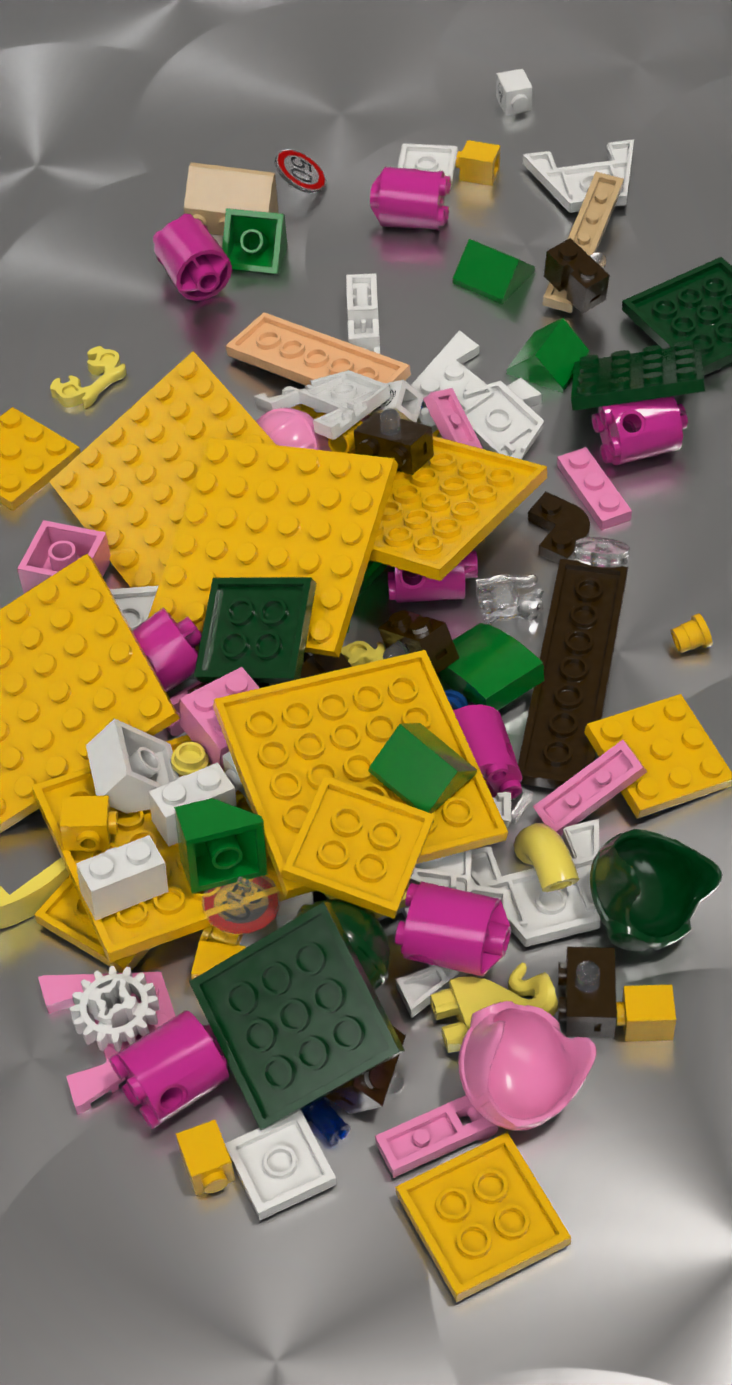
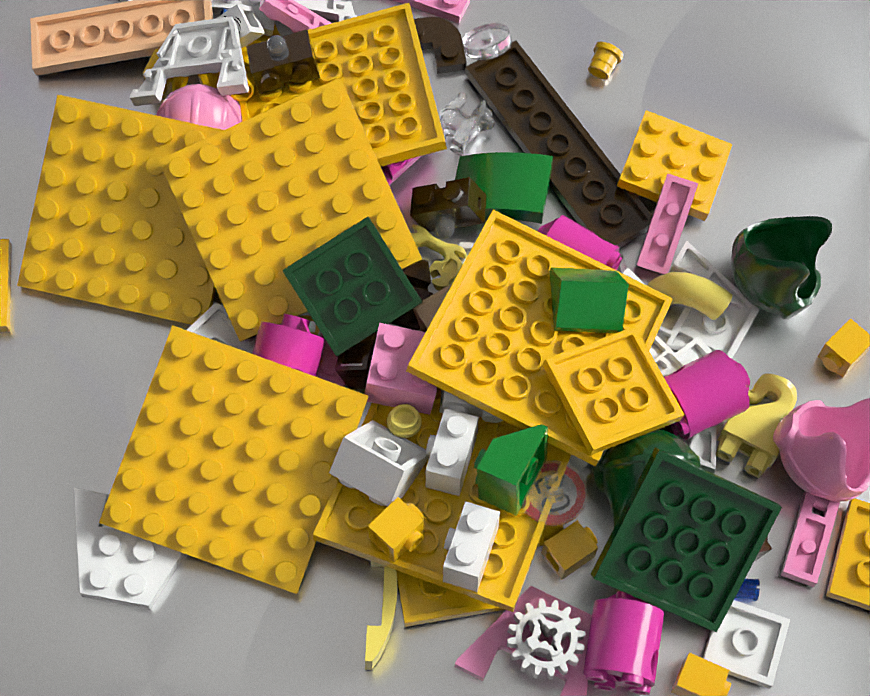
camera: 50 degrees left, 15 degrees up
bright pink brick [17,520,110,593] -> none
dark brown piece [558,947,616,1038] -> none

